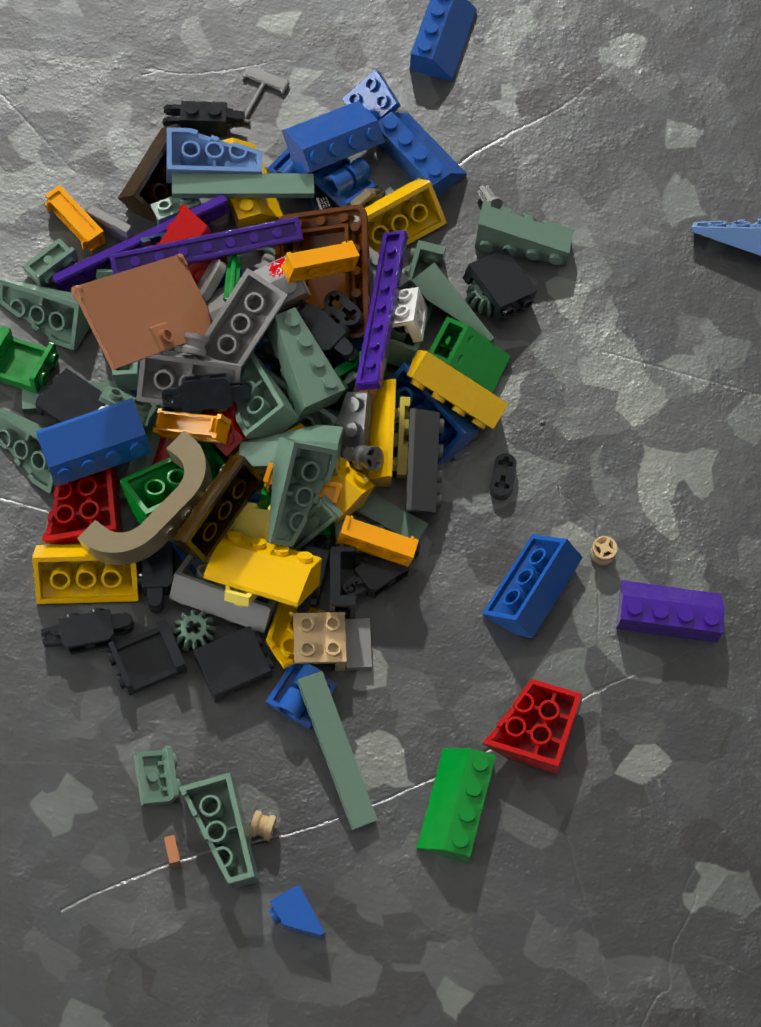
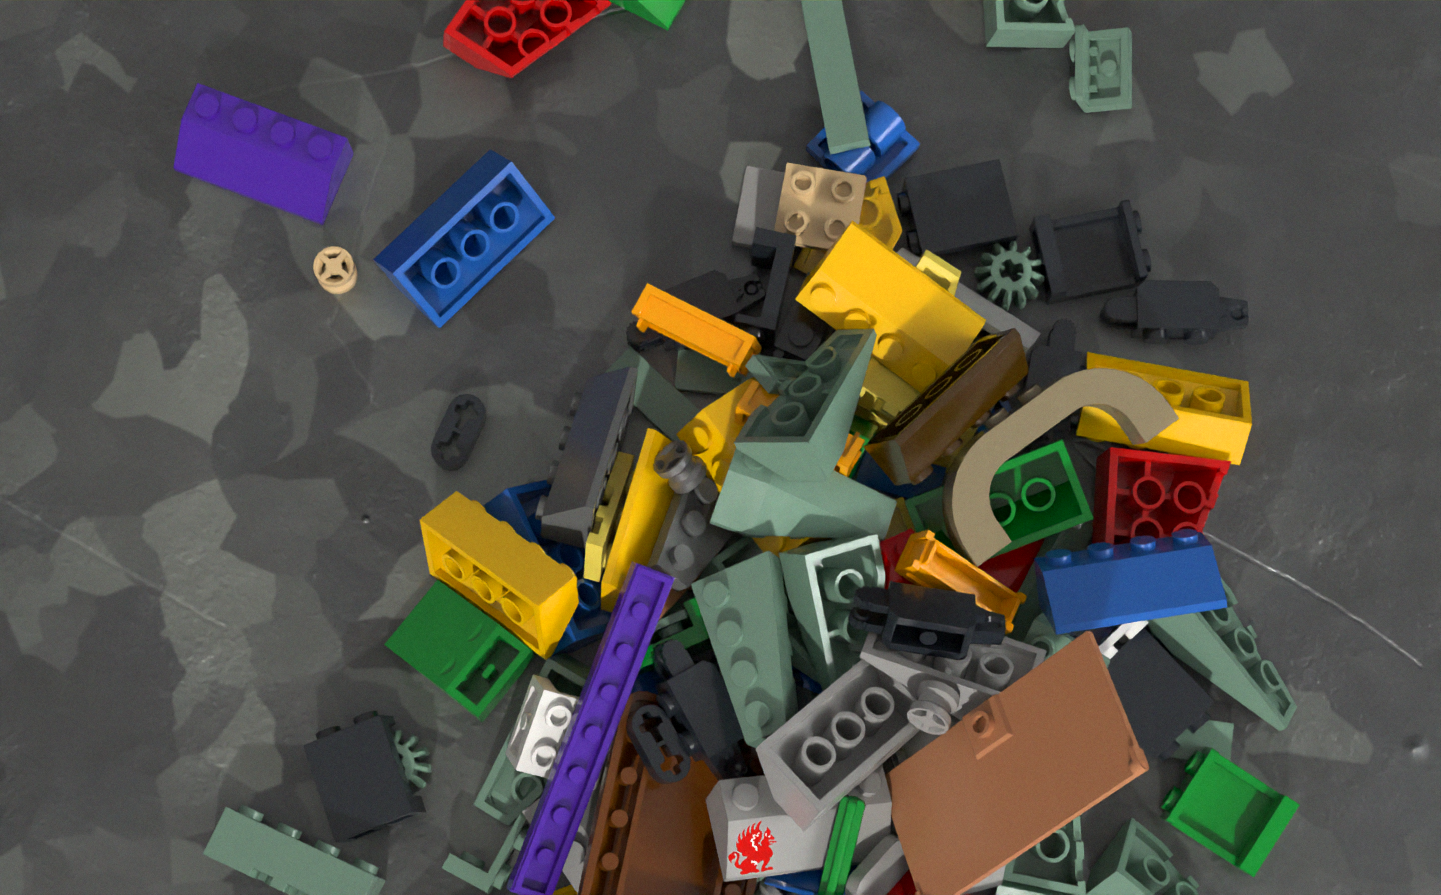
camera: 165 degrees left, 10 degrees up
light orange container [281,240,360,283] -> none
sand green wedge [412,263,494,341] -> none

